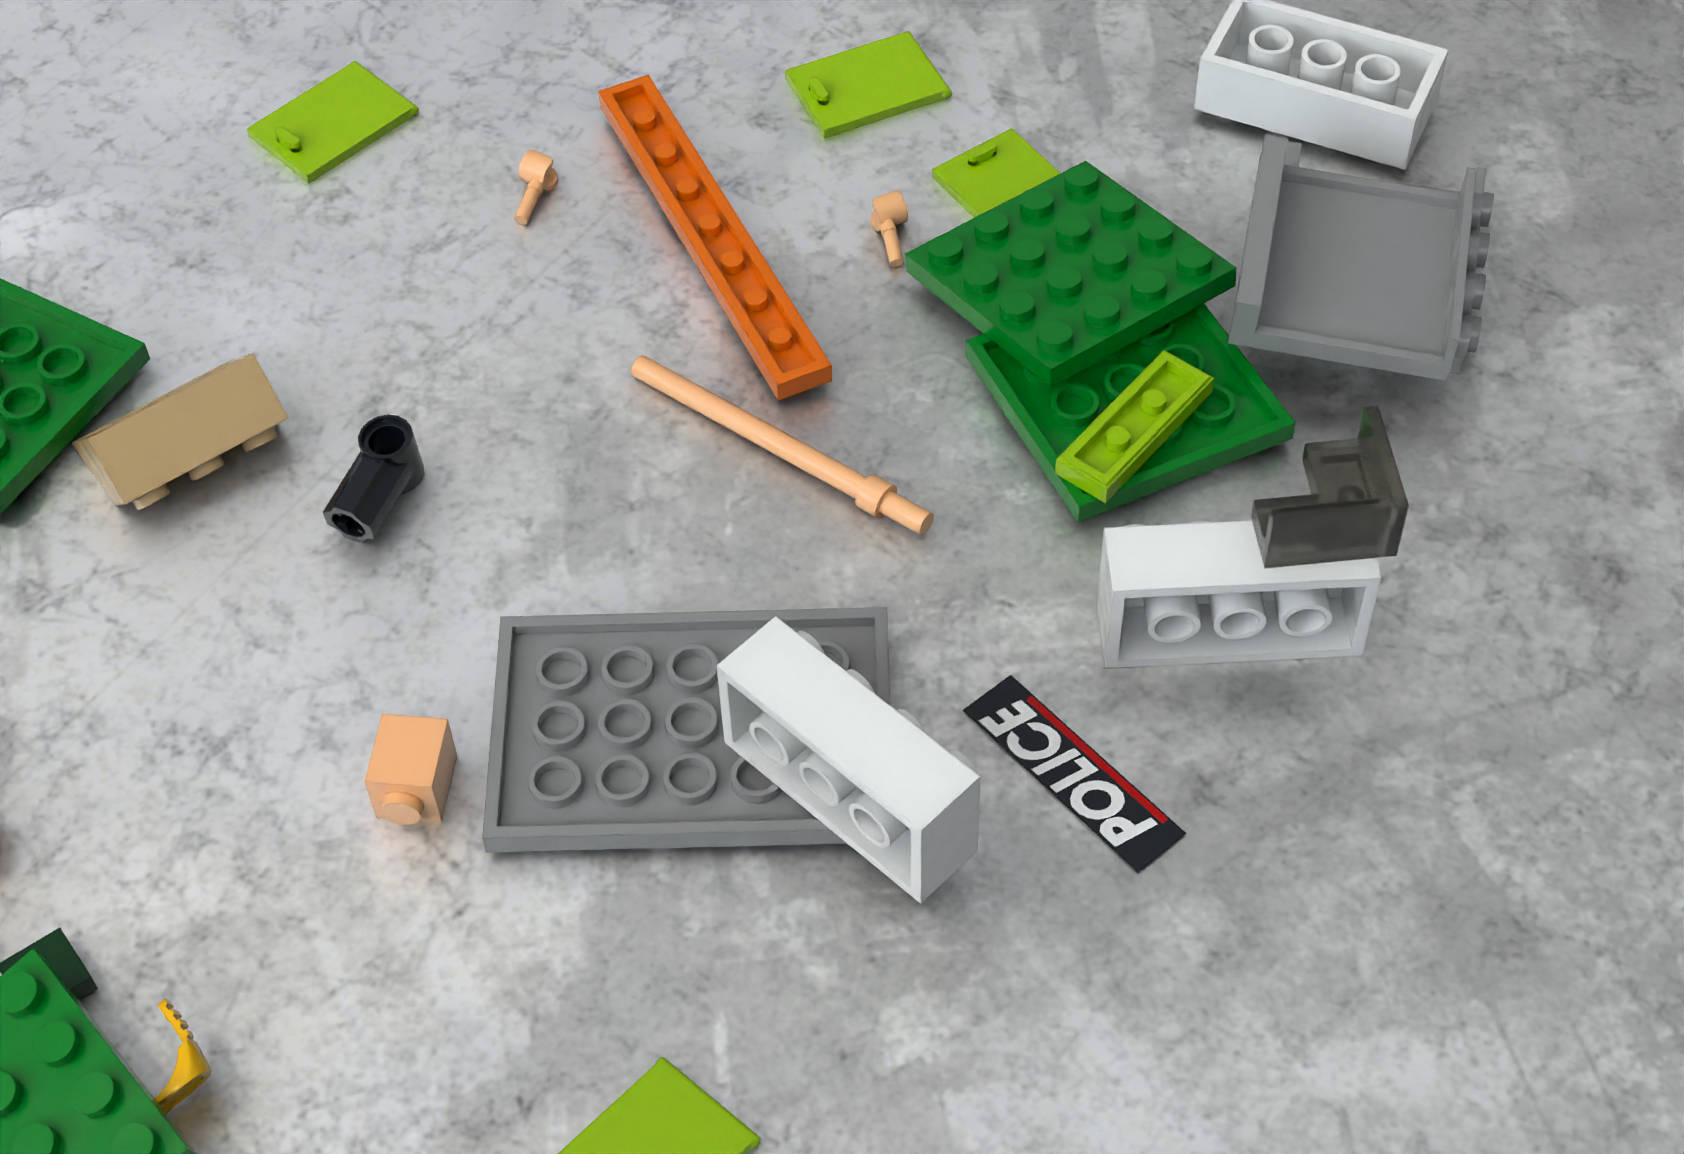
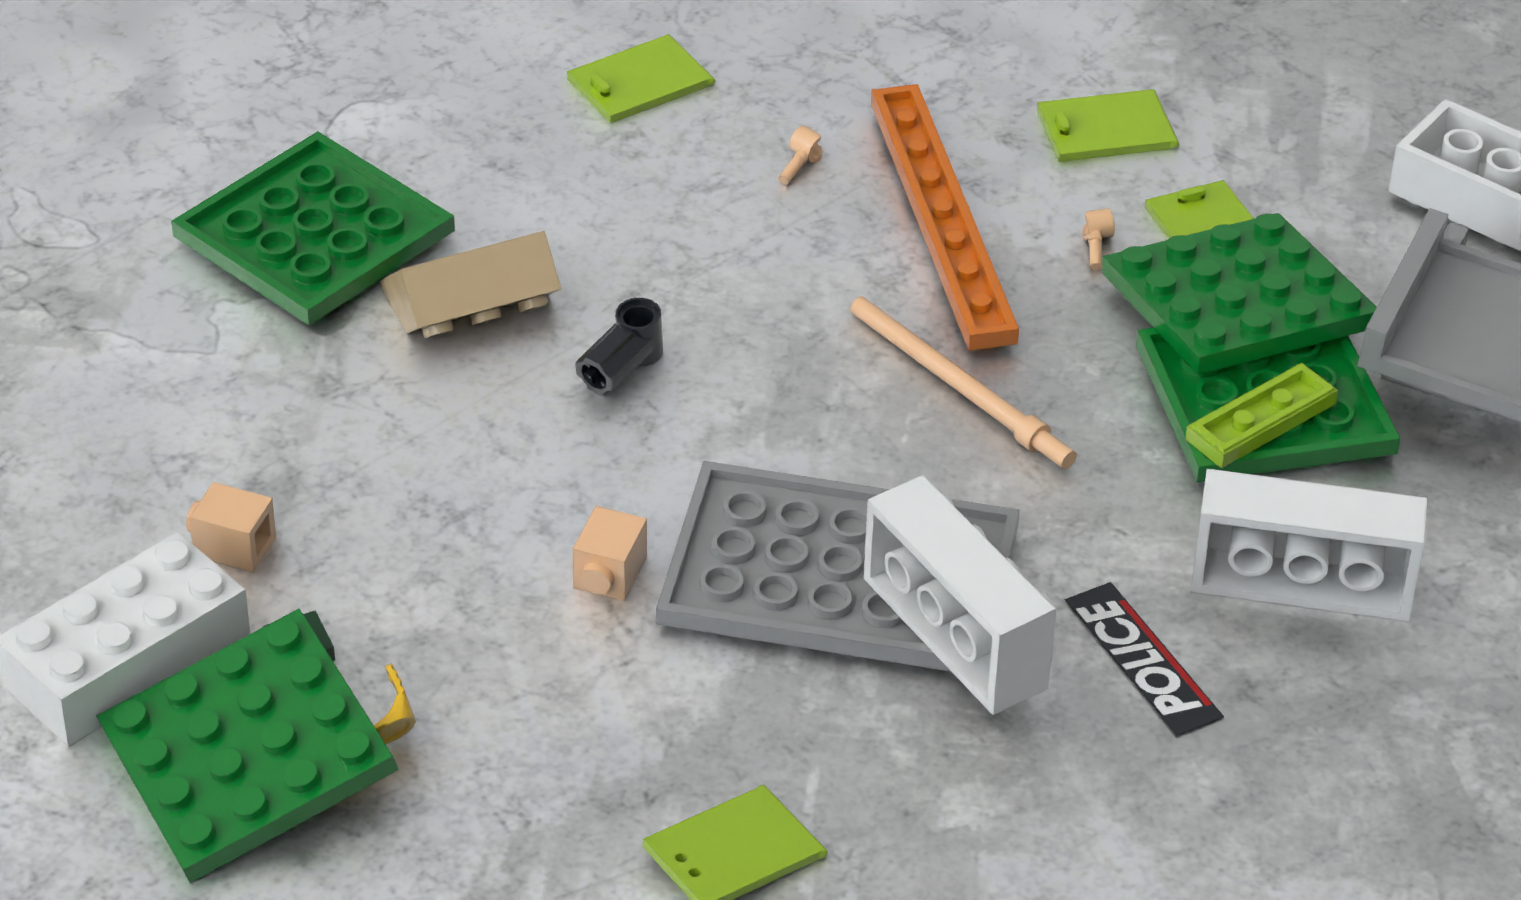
camera: 10 degrees right, 10 degrees down
clear smoke panel [1251,405,1409,569] -> none

